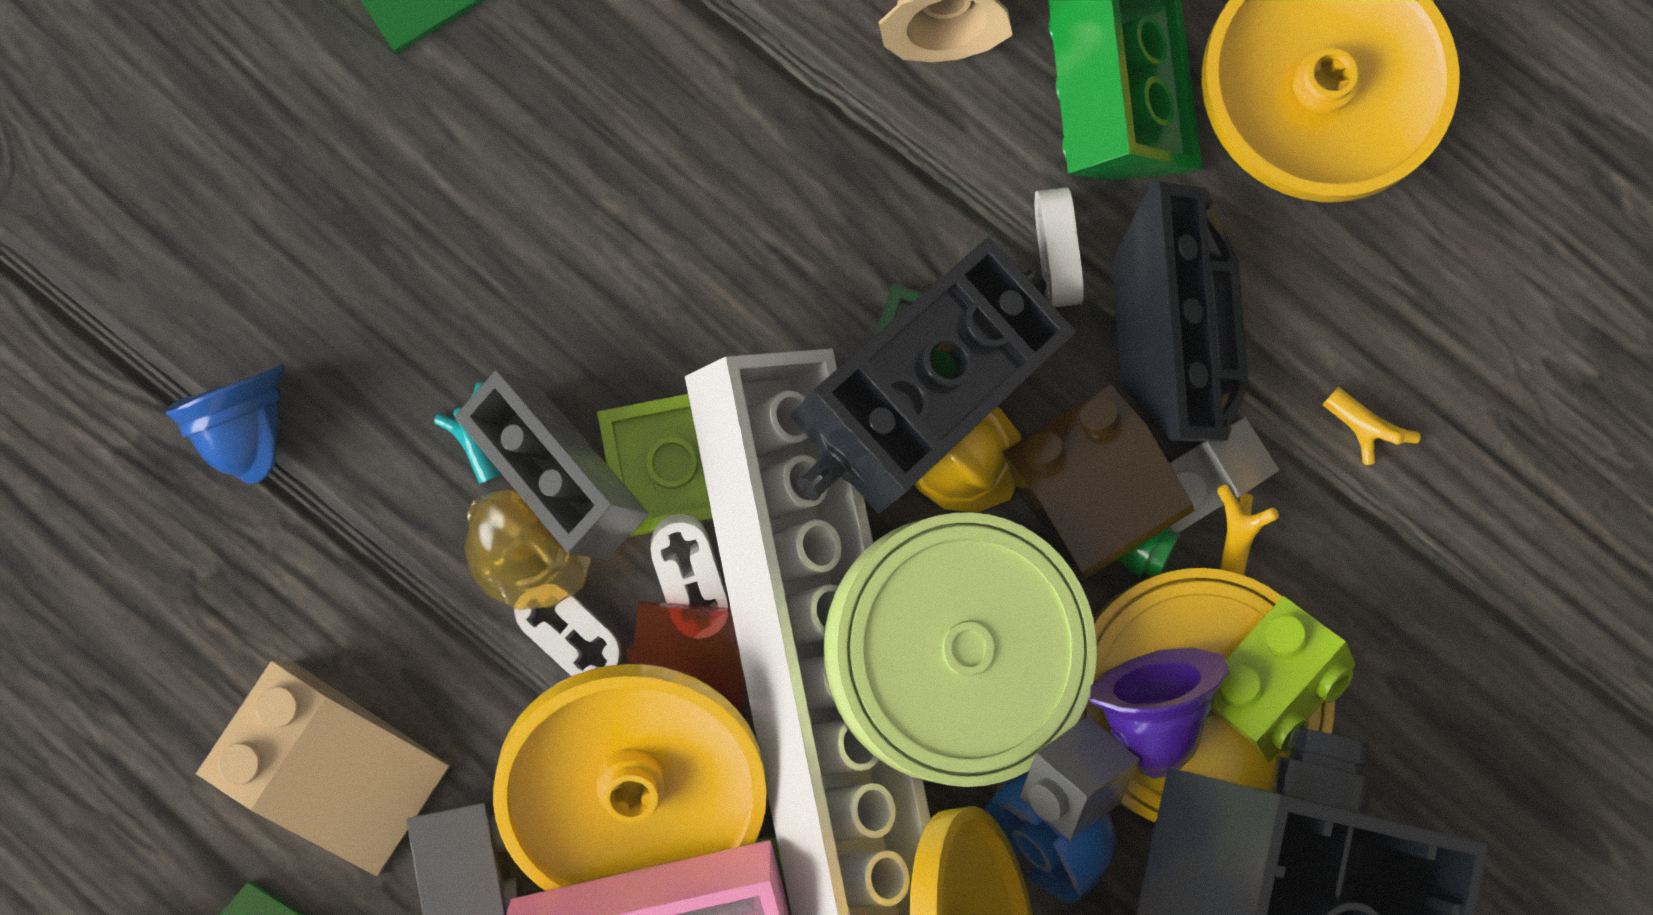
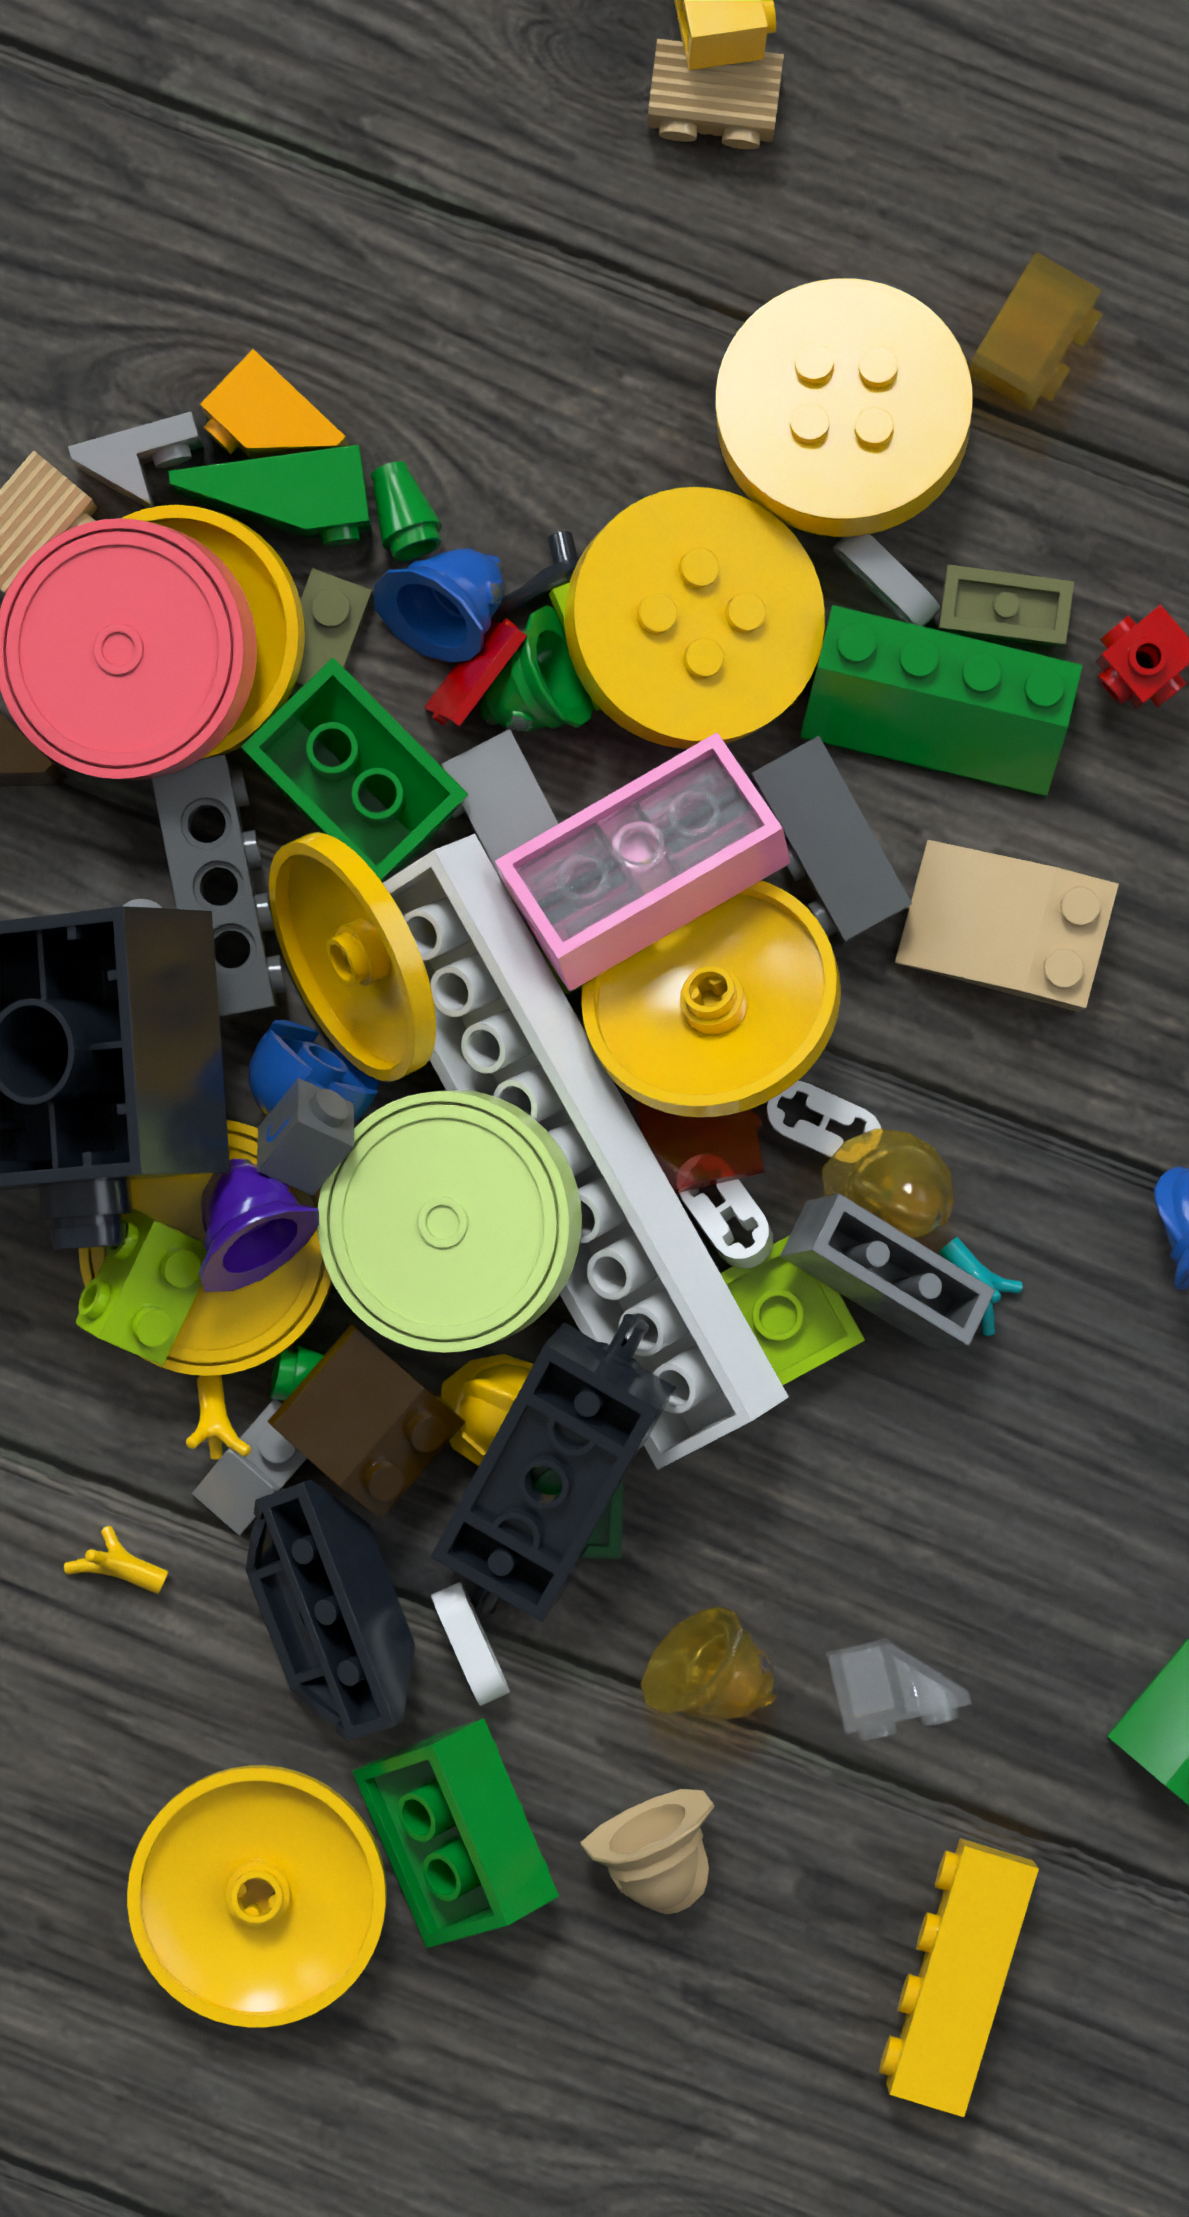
camera: 165 degrees right, 5 degrees up
none -> clear yellow piece [641,1606,778,1719]
none -> clear slope [825,1638,971,1740]

